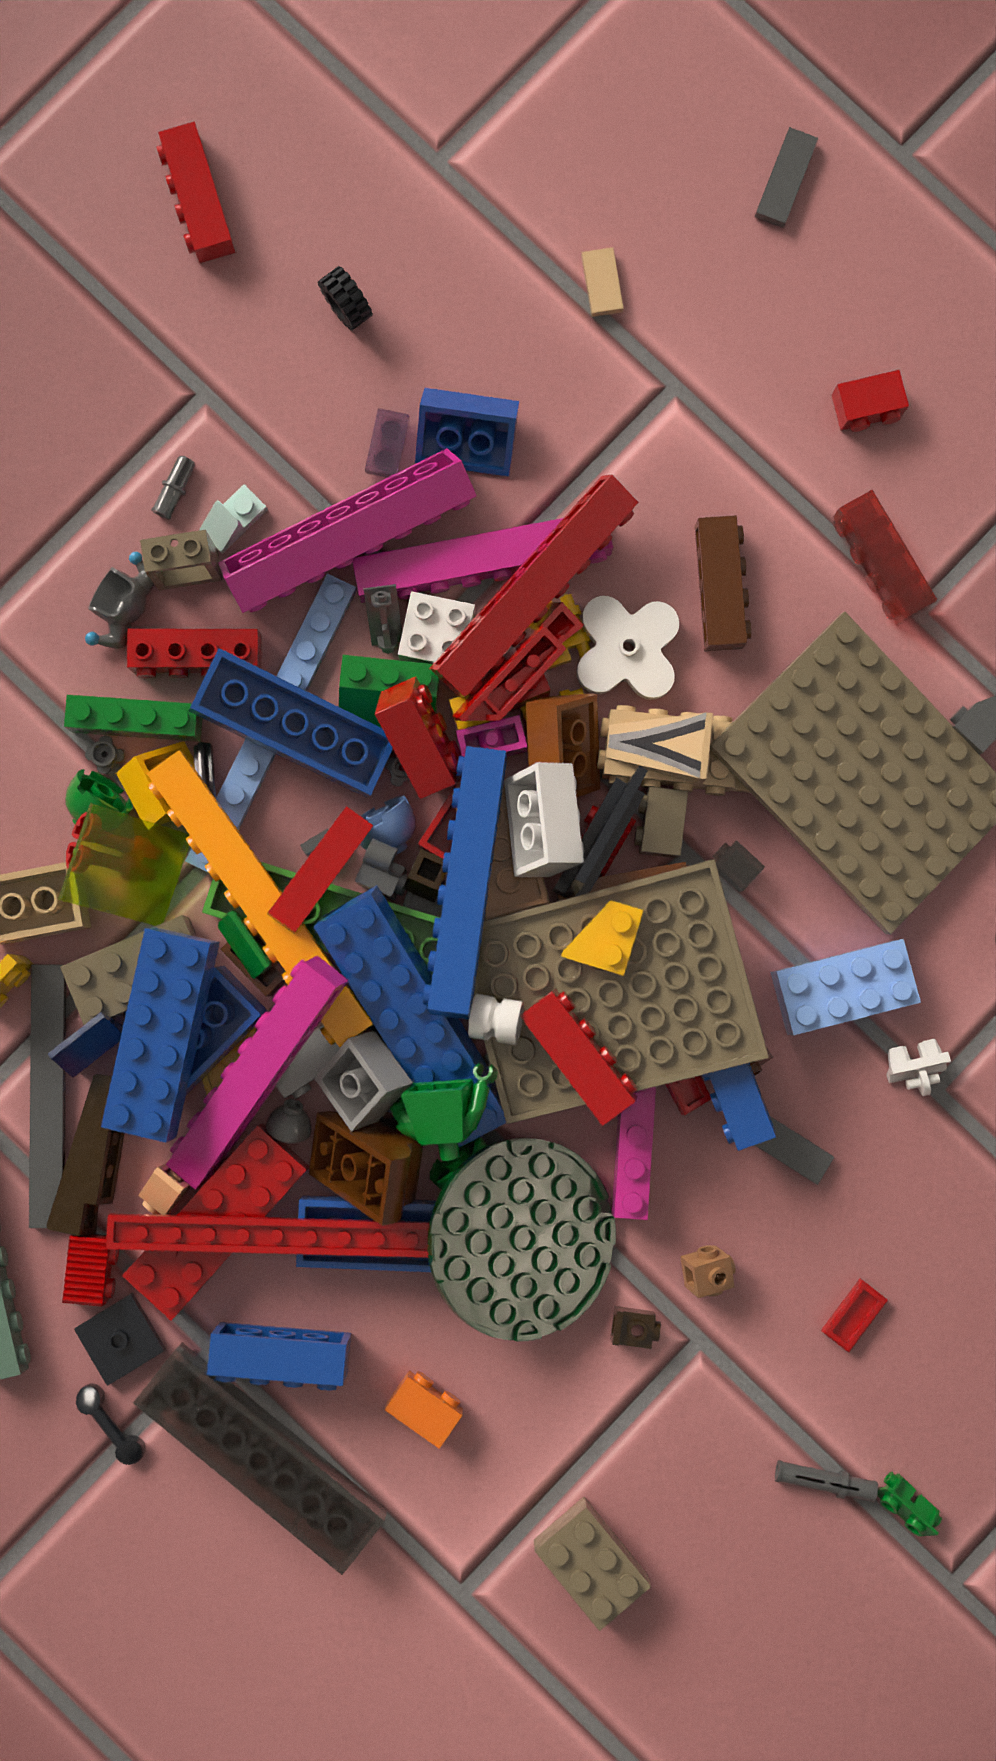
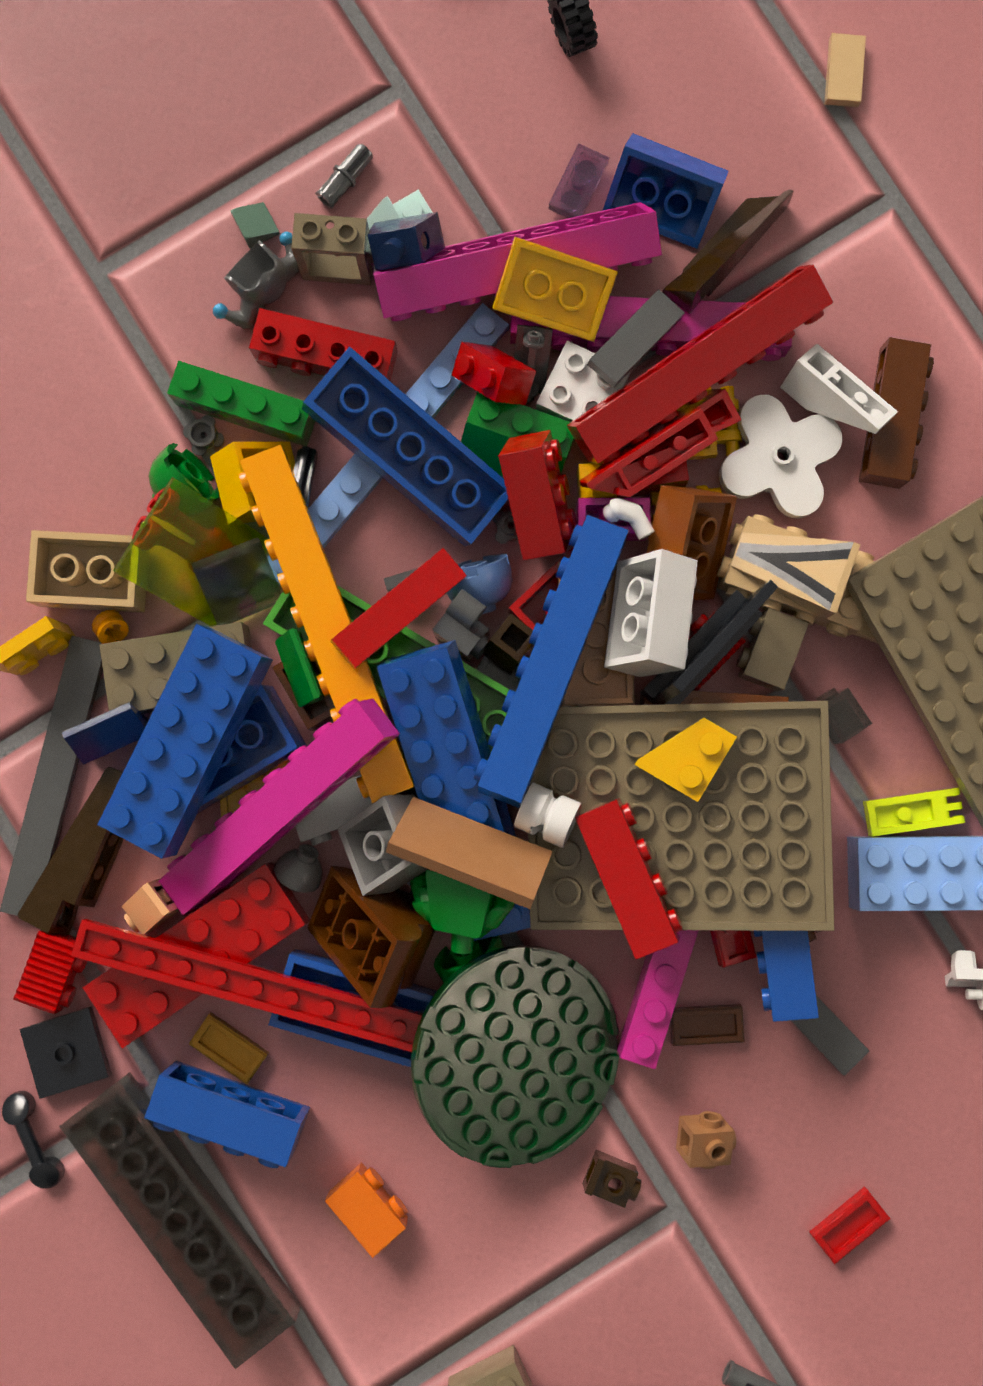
camera: 20 degrees right, 0 degrees up
none -> light orange bush [91,610,129,644]
none -> pearl gold tile [189,1012,269,1085]
none -> clear smoke tile [191,537,281,625]
none -> sand green slope [230,202,280,249]
none -> dark blue torso [368,212,445,270]
none -> medium nougat tile [386,797,553,909]
none -> red brick [451,341,536,405]
none -> yellow tile [492,237,618,342]
none -> dark grey tile [587,289,685,388]
none -> white arm [603,498,655,540]
none -> dark brown wedge [662,190,794,314]
none -> reddish brown tile [670,1004,745,1046]
none -> white slope [780,344,898,434]
none -> neon yellow hinge [863,787,965,837]

